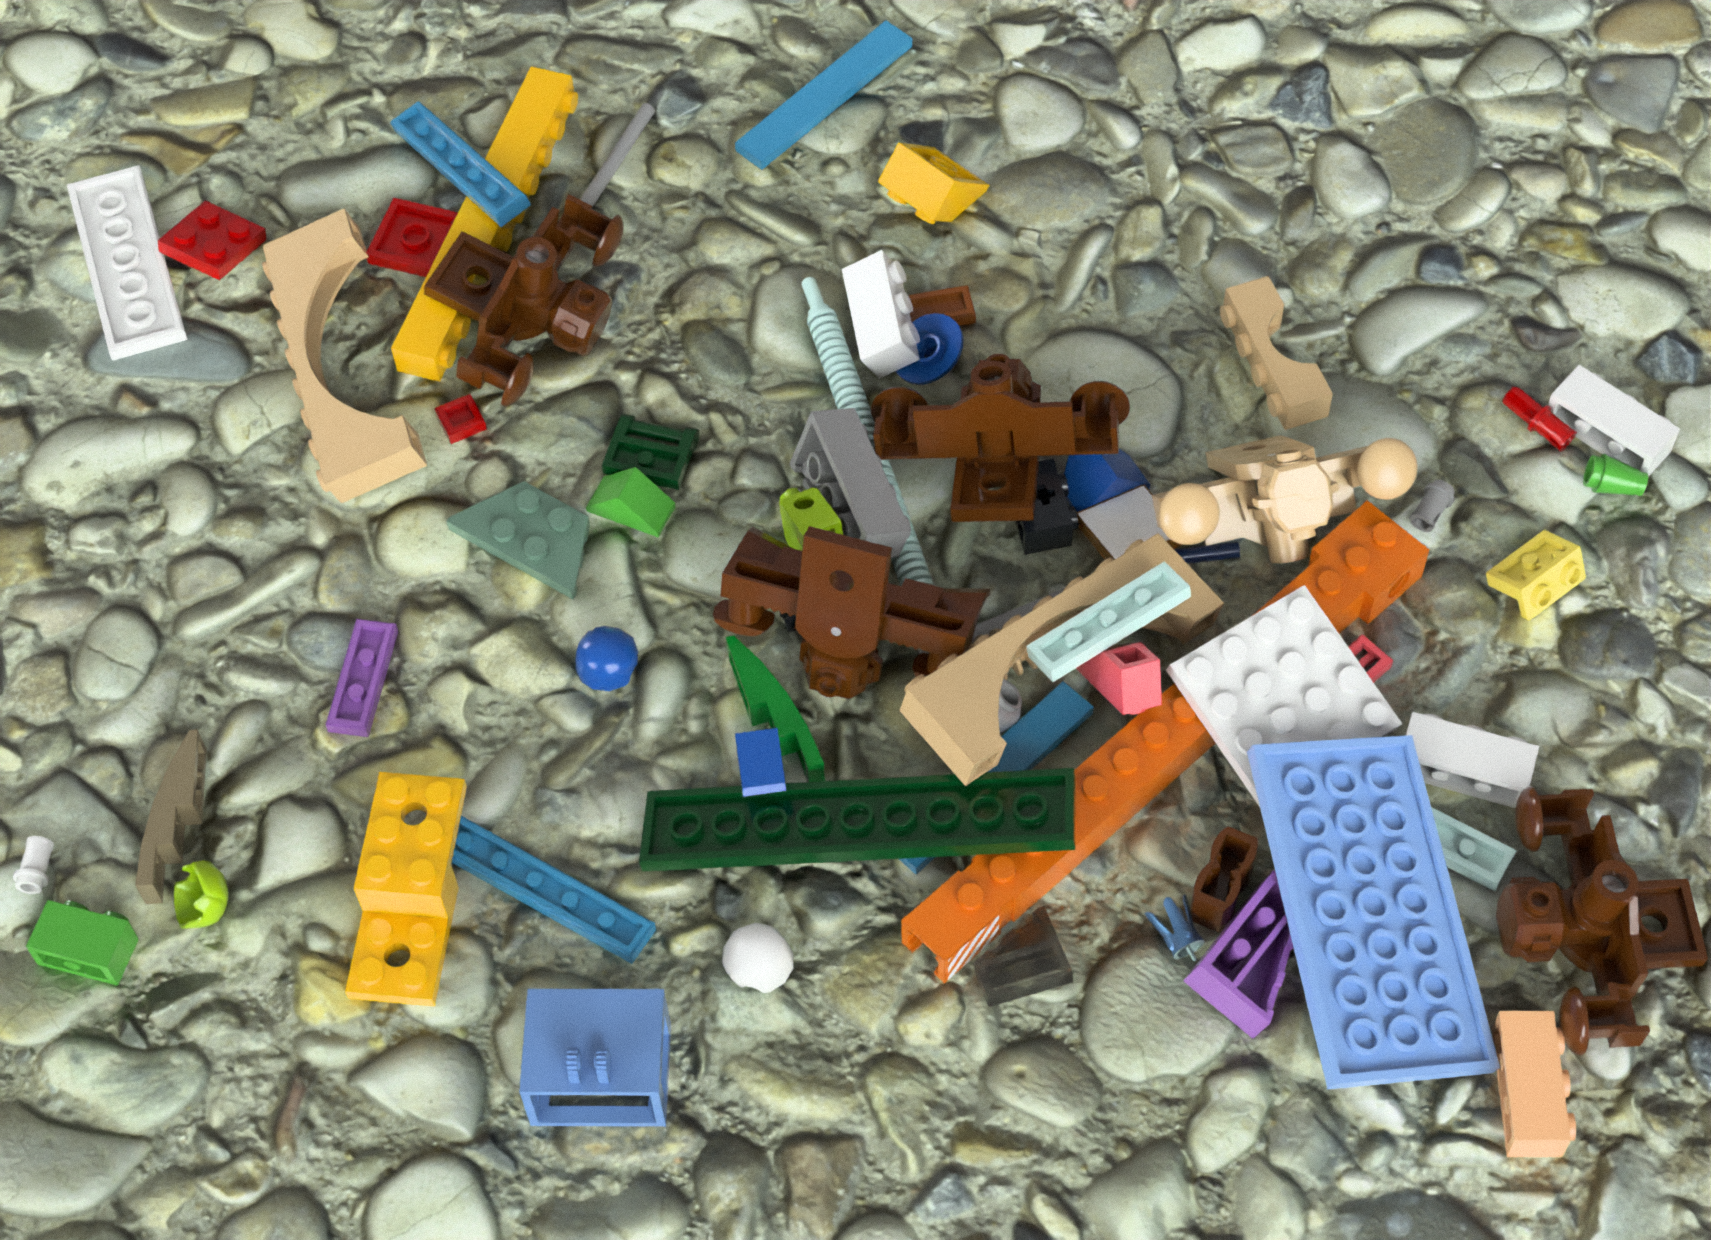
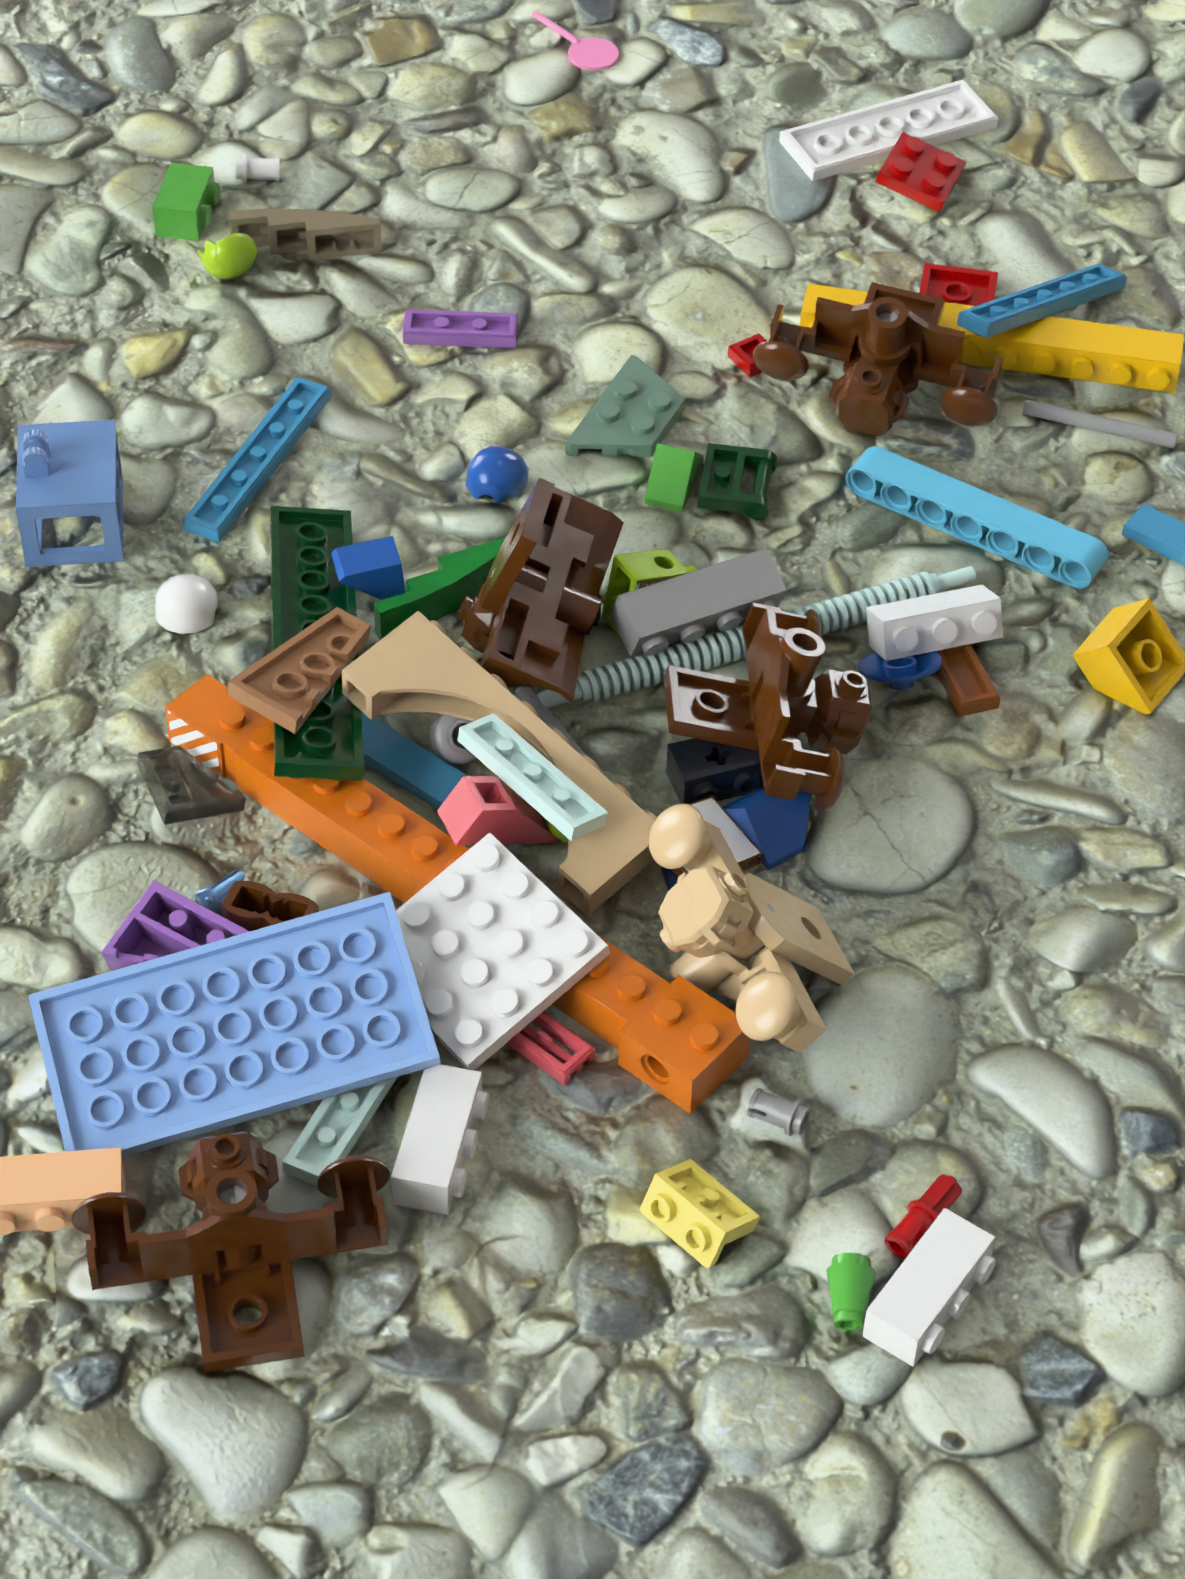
camera: 80 degrees right, 10 degrees down
tan arch [262,208,427,503] -> none
yellow bracket [345,772,467,1006] -> none
tan arch [1220,276,1333,430] -> none
none -> medium nougat wing [227,607,371,734]
none -> medium azure beam [845,446,1109,589]

